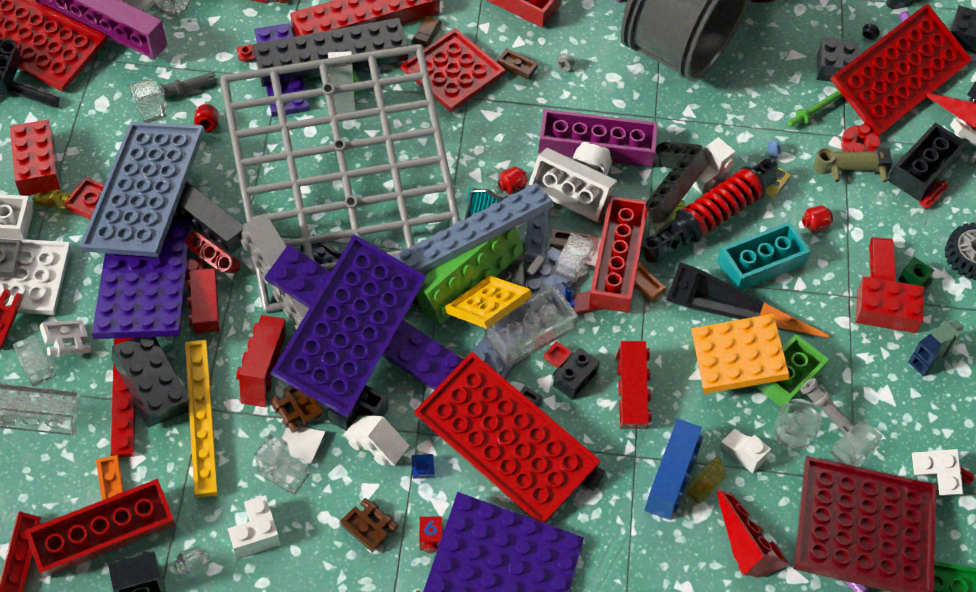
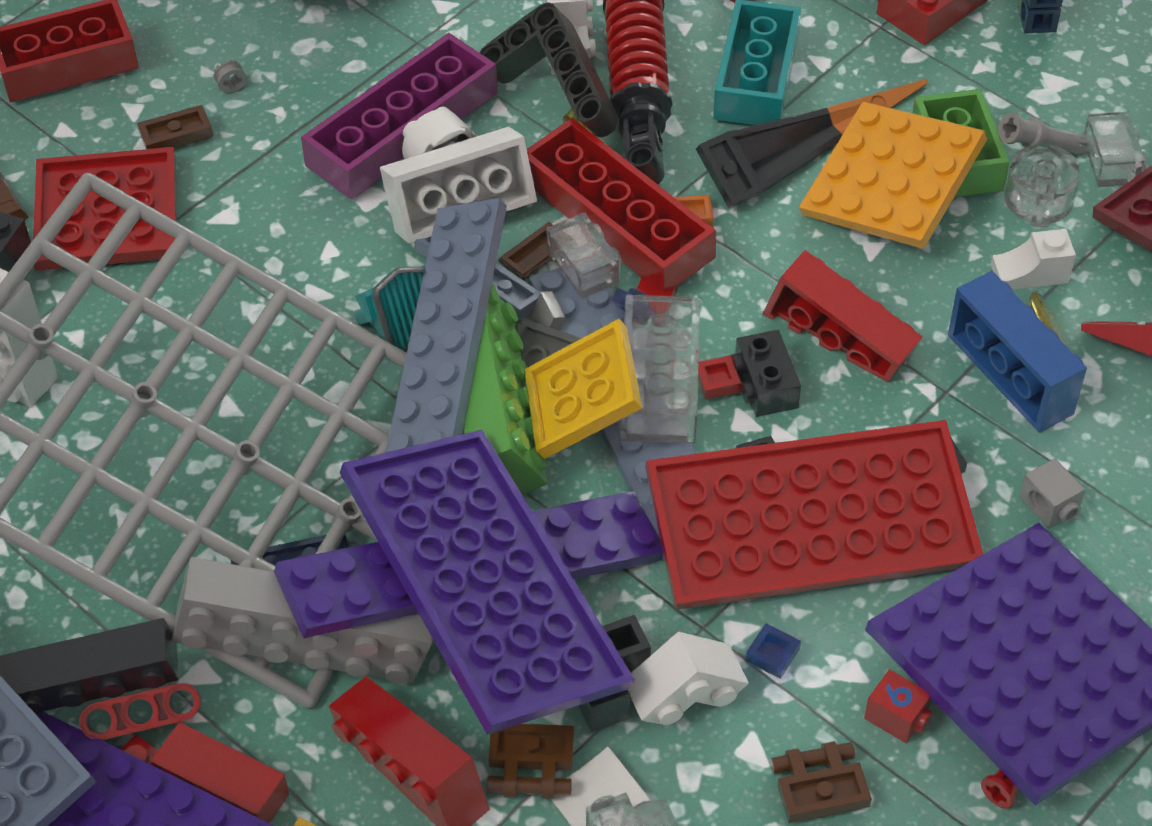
camera: 50 degrees left, 5 degrees down
red head [498,166,528,195] -> none
none -> light grey brick [1019,458,1085,529]

